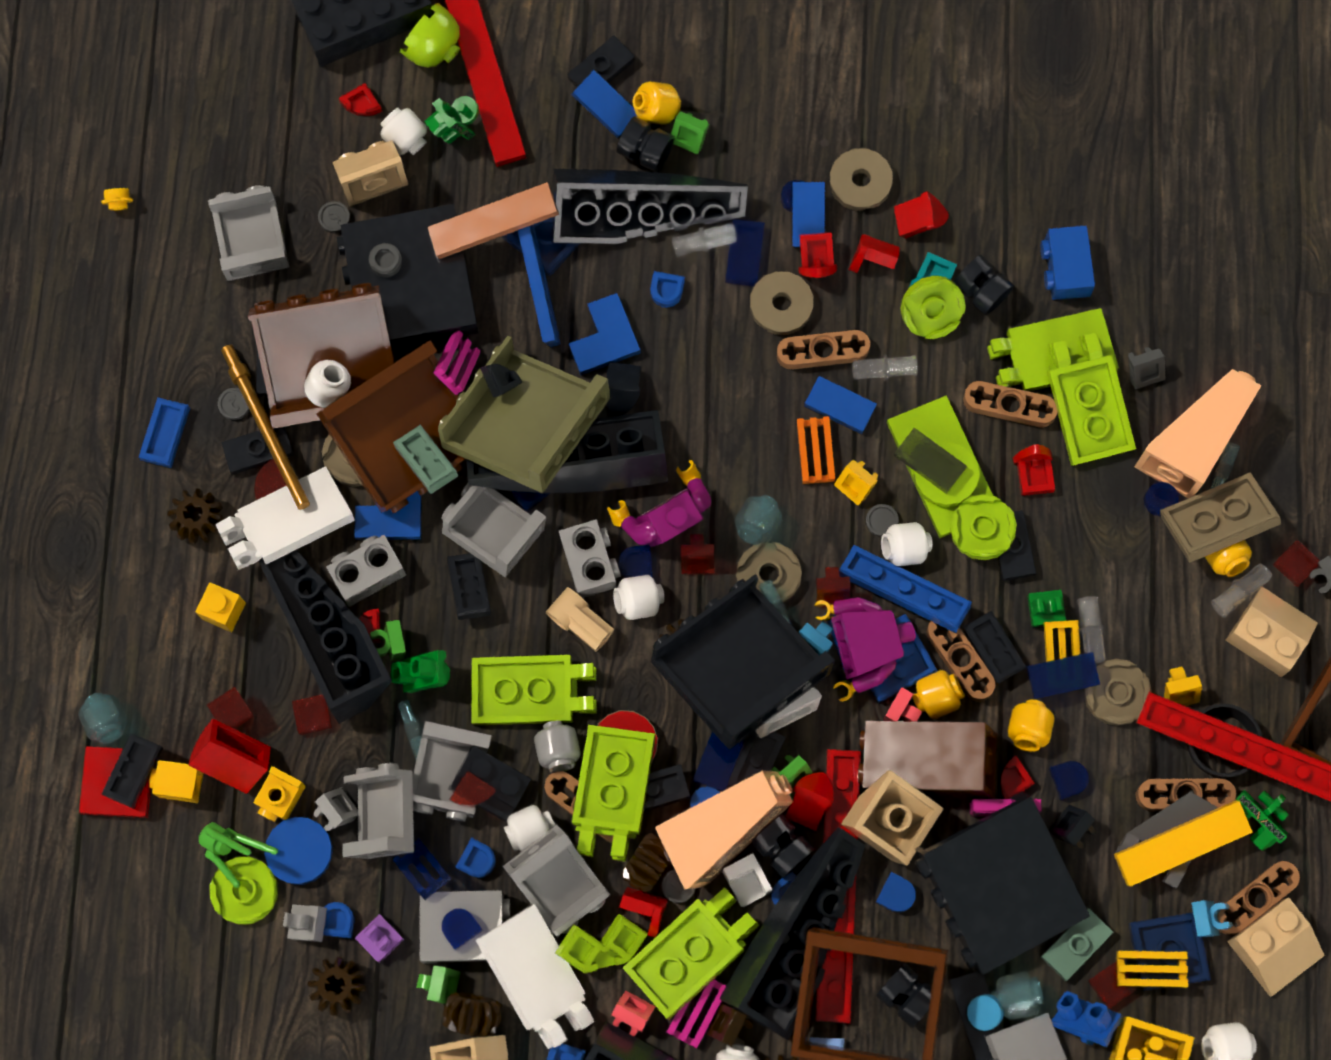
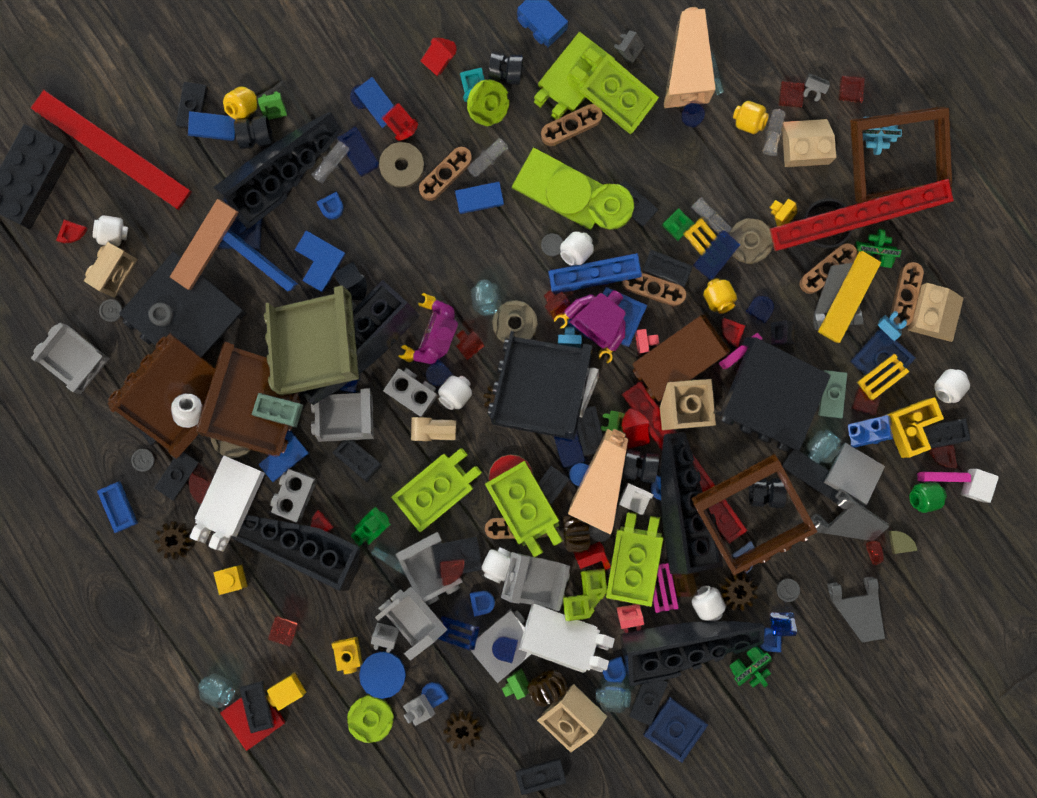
camera: 40 degrees left, 10 degrees up
red brick [188,718,271,794] -> none
bright green plant [199,822,278,888] -> none
pearl gold bar [221,345,310,510] -> none
clear red tile [292,694,332,735] -> none
medium lavender tile [355,914,404,963] -> none
bright green tile [370,620,406,661] -> none
lime cylinder [400,3,460,68] -> none
green hips [425,96,479,144] -> none
dark pink tile [434,330,481,395] -> none
black tile [480,364,523,398] -> none
light grey head [534,720,581,773] -> none
clear light blue pin [758,580,795,629] -> none
orange tile [797,416,835,484] -> none
dark tan tile [830,148,893,211] -> none
yellow tile [834,459,878,506] -> none
red tile [848,234,900,273] -> none
blue tile [875,872,916,913] -> none
clear smoke tile [894,428,967,494] -> none
yellow head [912,670,964,719] -> none
dark azure tile [967,994,1004,1030] -> none
red tile [1013,444,1055,496] -> none
dark tan tile [1160,472,1281,563] -> none

